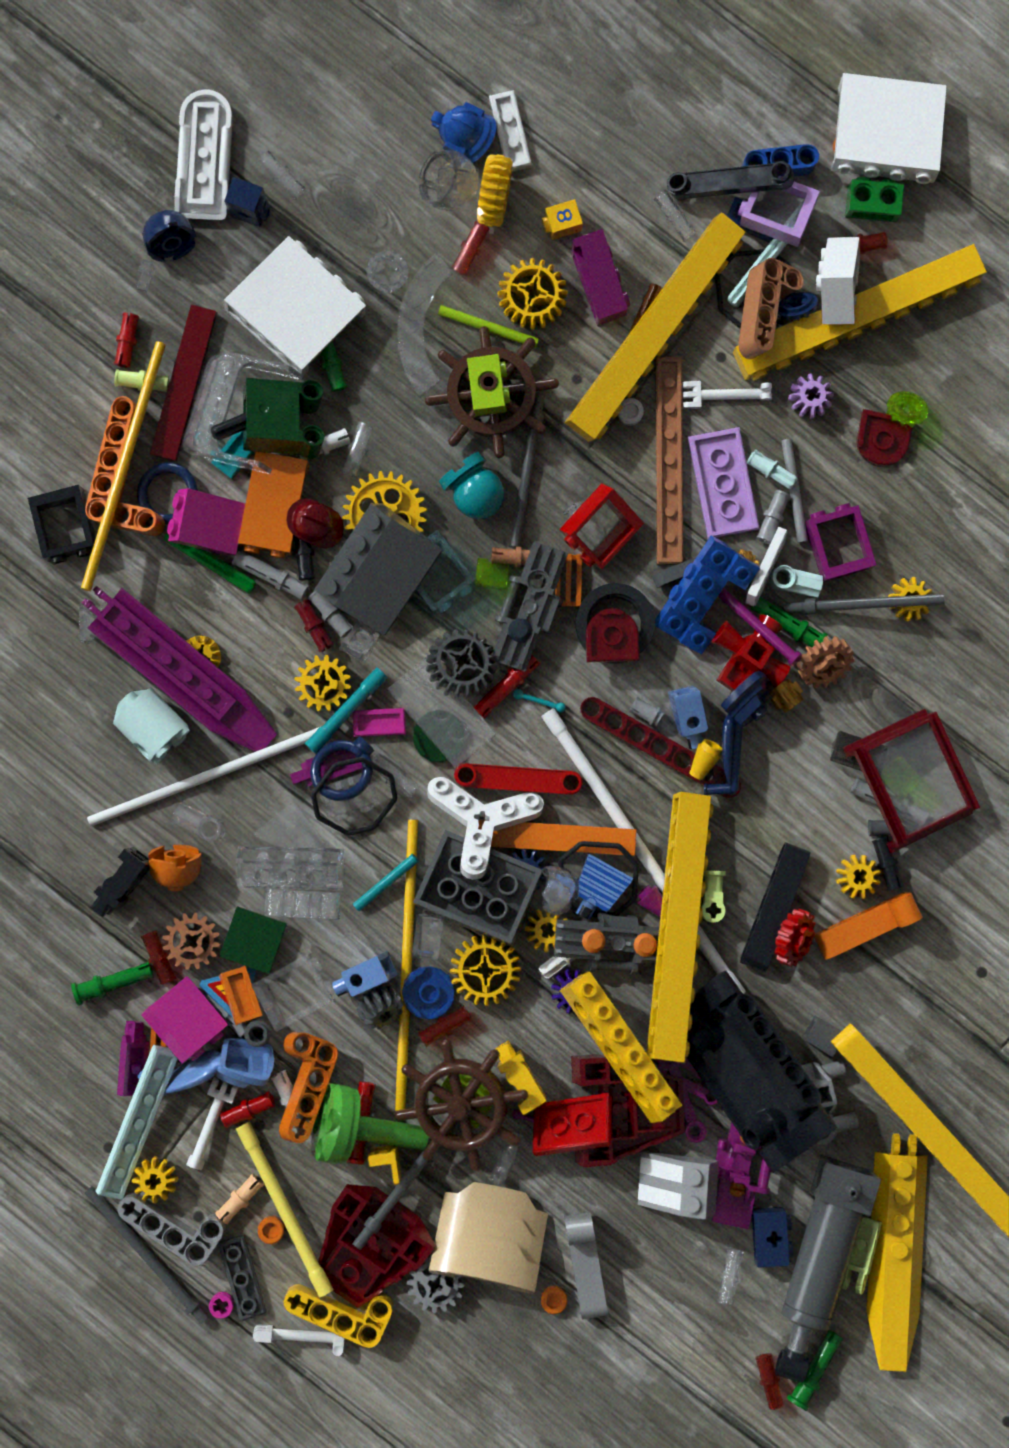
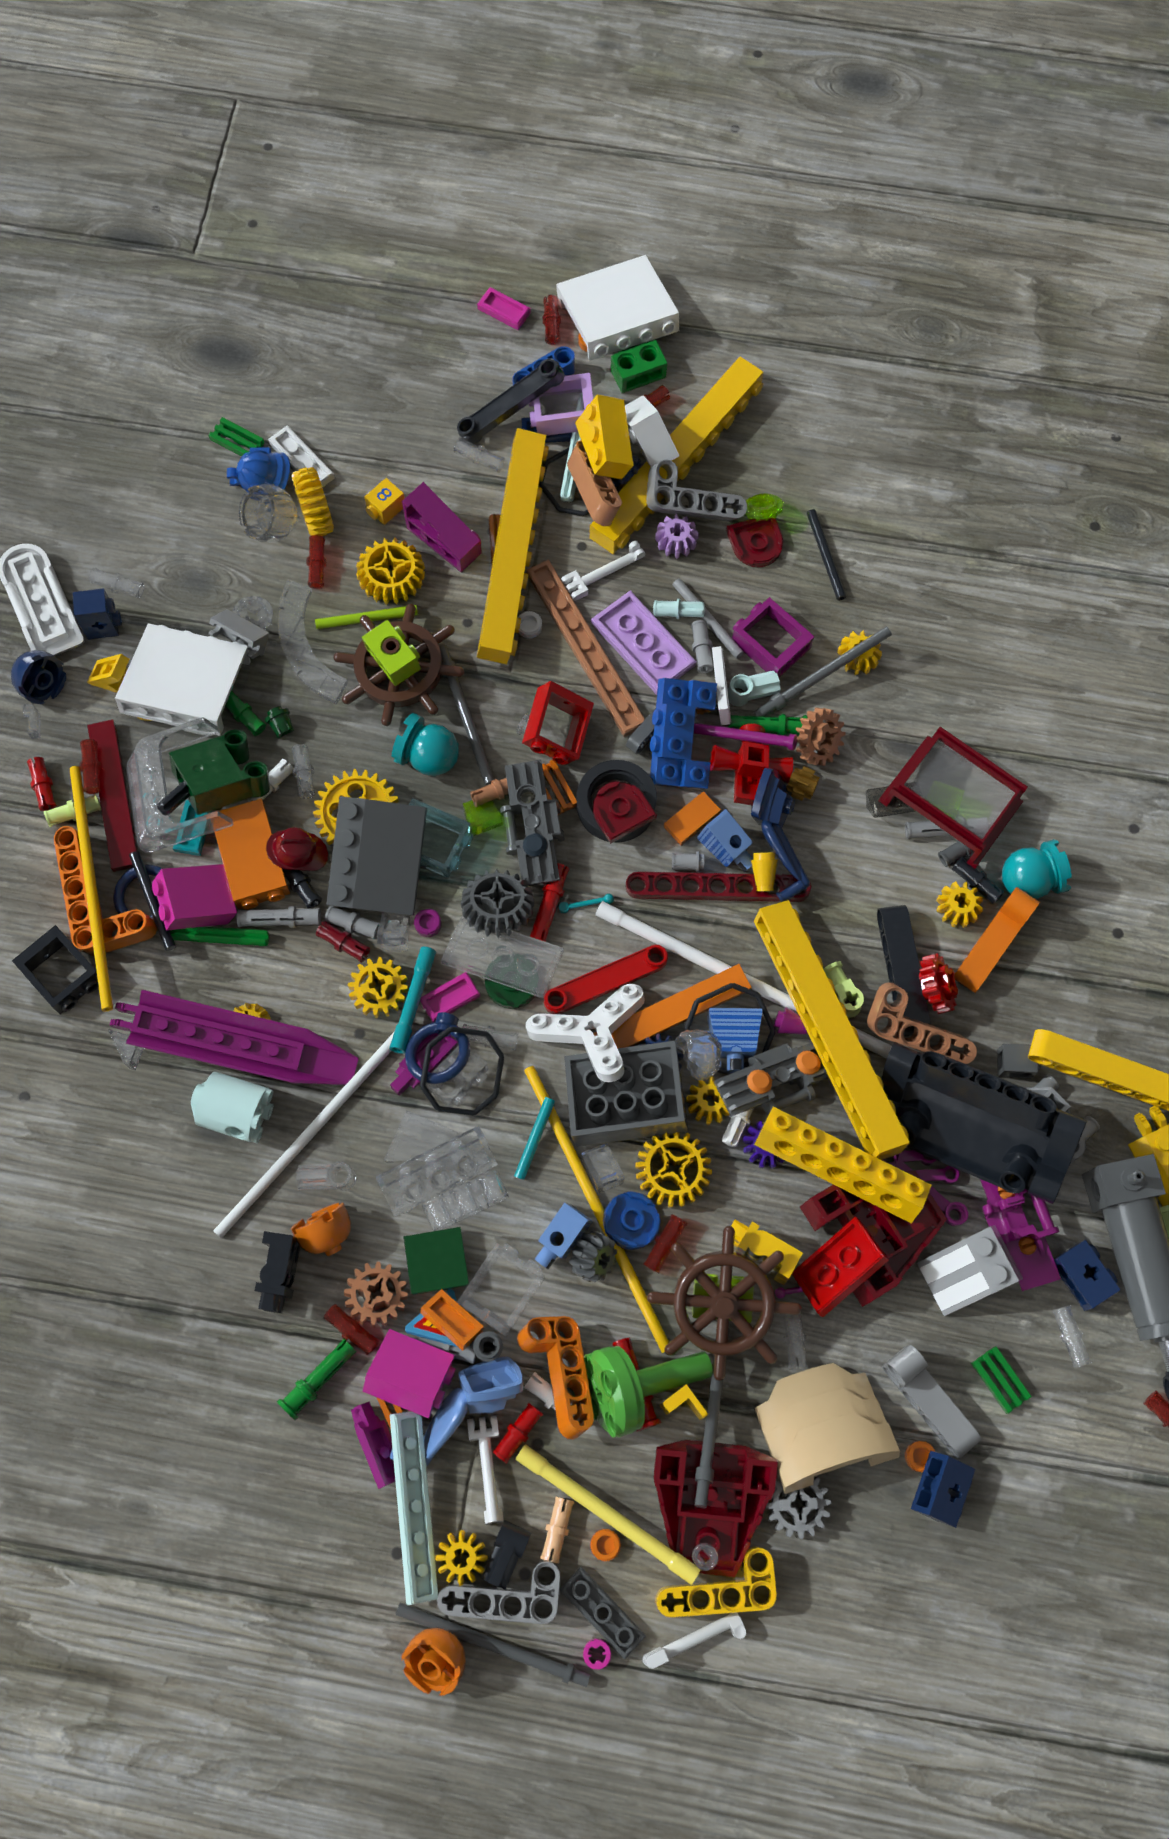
camera: 25 degrees left, 15 degrees down
none -> clear red pin [79,739,101,794]
none -> yellow slope [87,654,130,693]
none -> black bar [129,851,176,951]
none -> green tile [208,417,265,457]
none -> light grey hinge [208,609,269,659]
none -> dark green hose [265,706,294,738]
none -> orange cylinder [401,1628,466,1696]
none -> magenta tile [414,909,442,937]
none -> dark pink tile [477,287,531,330]
none -> black piece [482,1520,532,1590]
none -> clear red pin [542,295,561,345]
none -> yellow wedge [575,394,633,479]
none -> light grey beam [646,459,747,521]
none -> orange tile [663,791,721,846]
none -> clear hinge [692,1543,718,1571]
none -> black piece [806,509,846,601]
none -> nougat beam [867,982,977,1064]
none -> dark blue brick [911,1451,976,1528]
none -> green tile [971,1346,1032,1414]
none -> teal tile [1002,839,1072,900]

